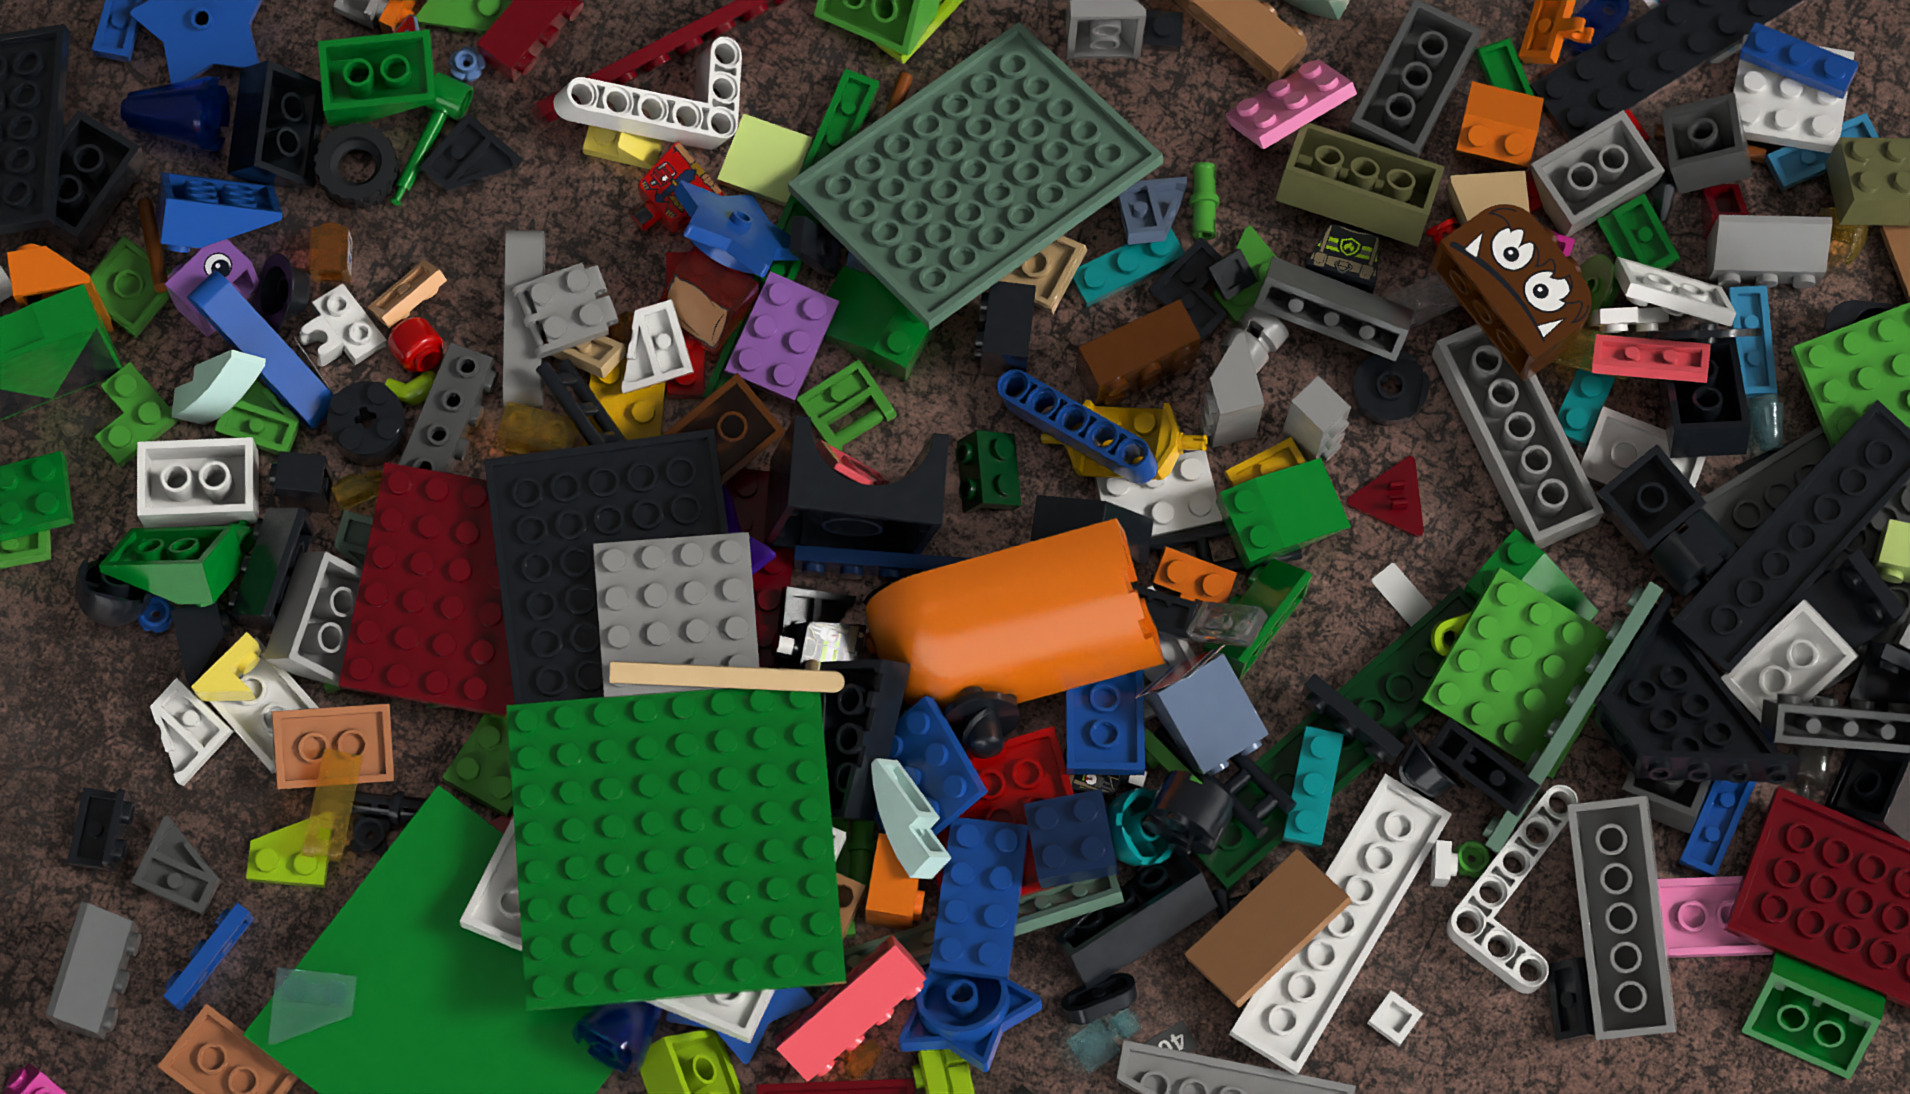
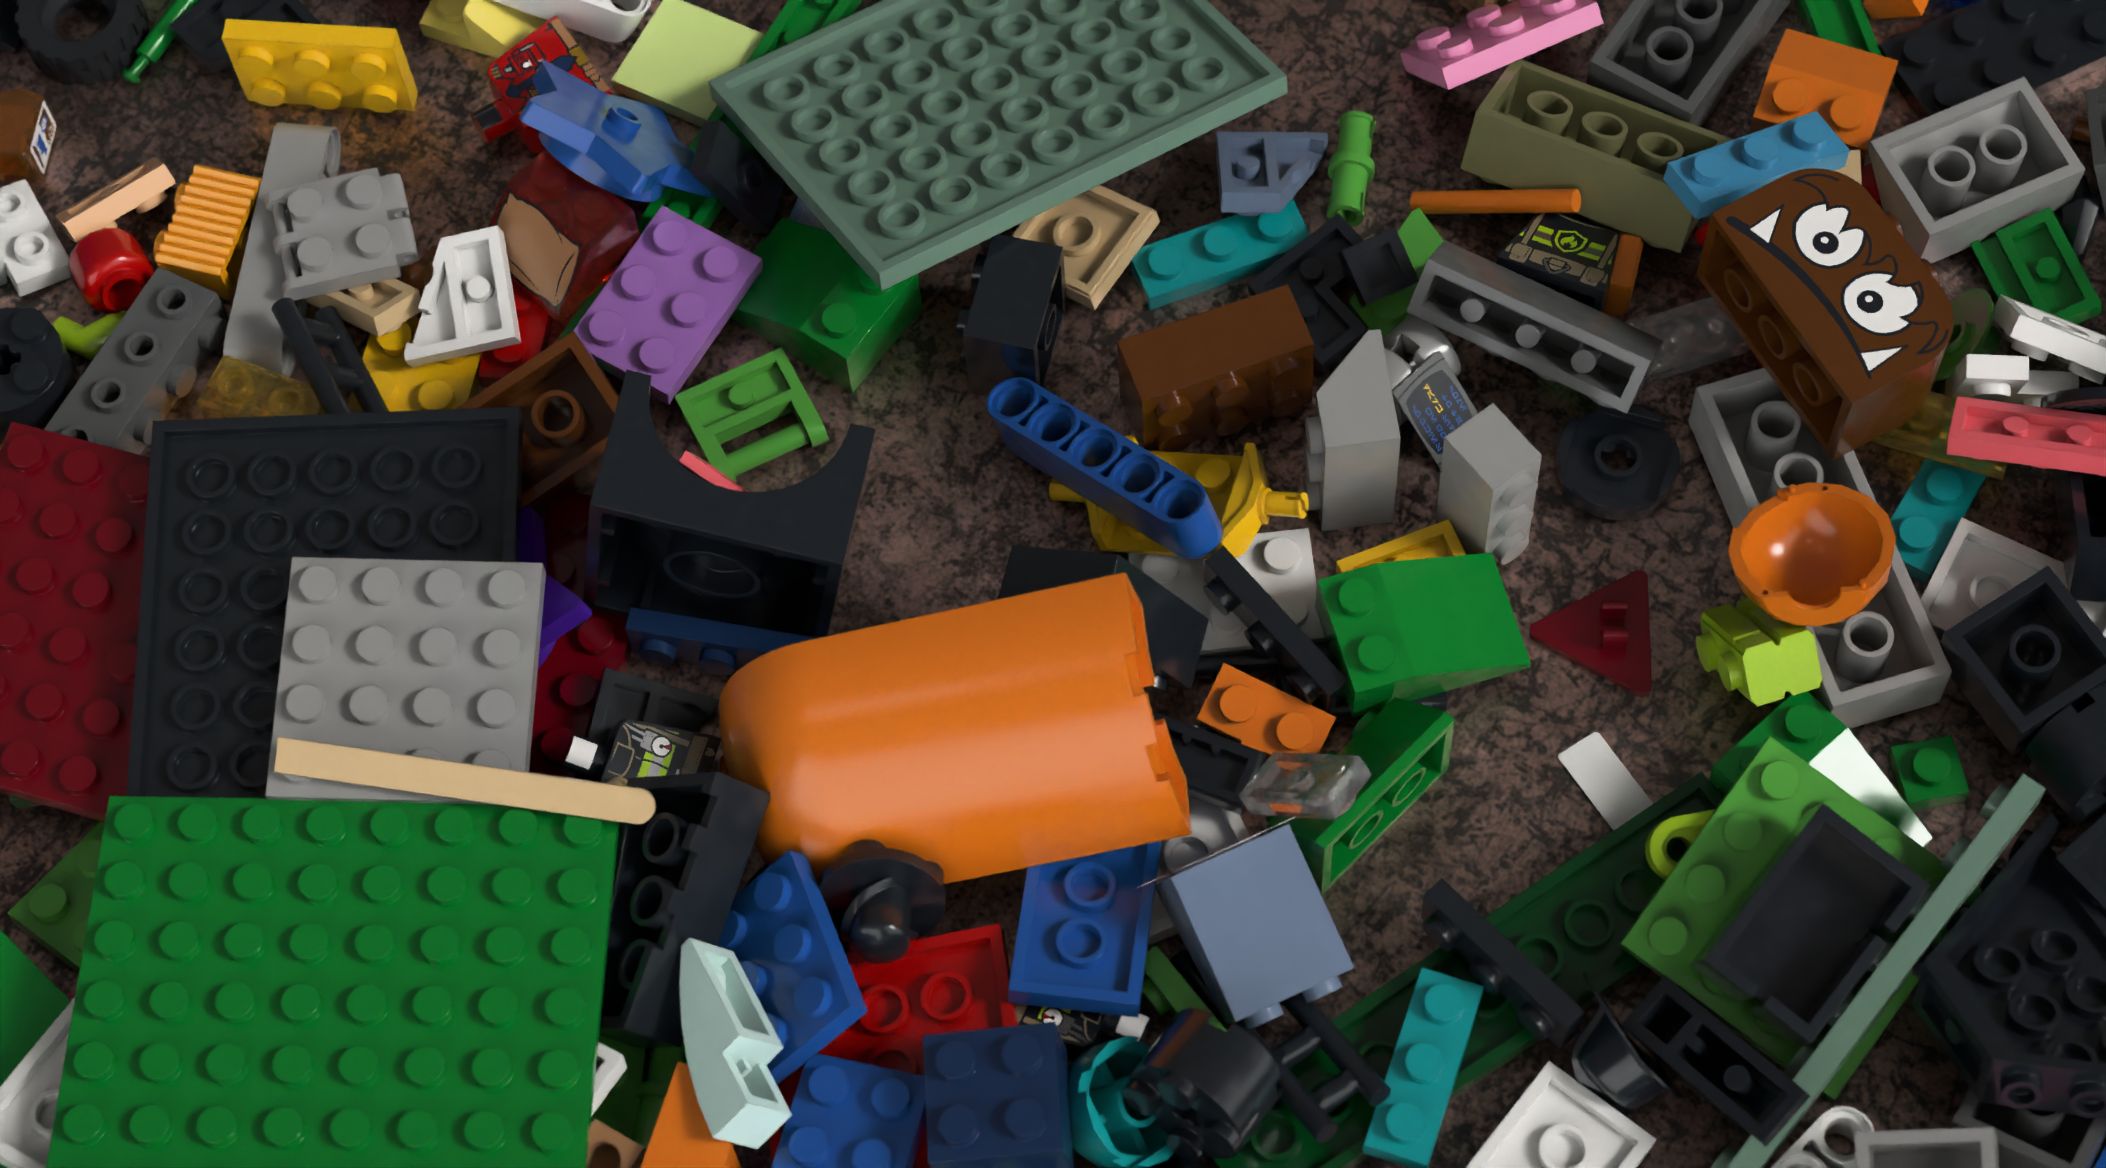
camera: 15 degrees right, 10 degrees down
dark green bracket [955,430,1021,513] -> none
none -> light orange brick [153,164,262,301]
none -> yellow plate [222,19,418,113]
none -> black plate [1203,546,1348,713]
none -> sticker [1393,350,1478,470]
none -> orange bar [1410,189,1581,214]
none -> orange tile [1604,233,1644,317]
none -> dark azure plate [1663,111,1850,220]
none -> black piece [1690,803,1930,1047]
none -> lime brick [1696,598,1823,706]
none -> orange cylinder [1728,482,1896,627]
none -> green plate [1887,735,1970,812]

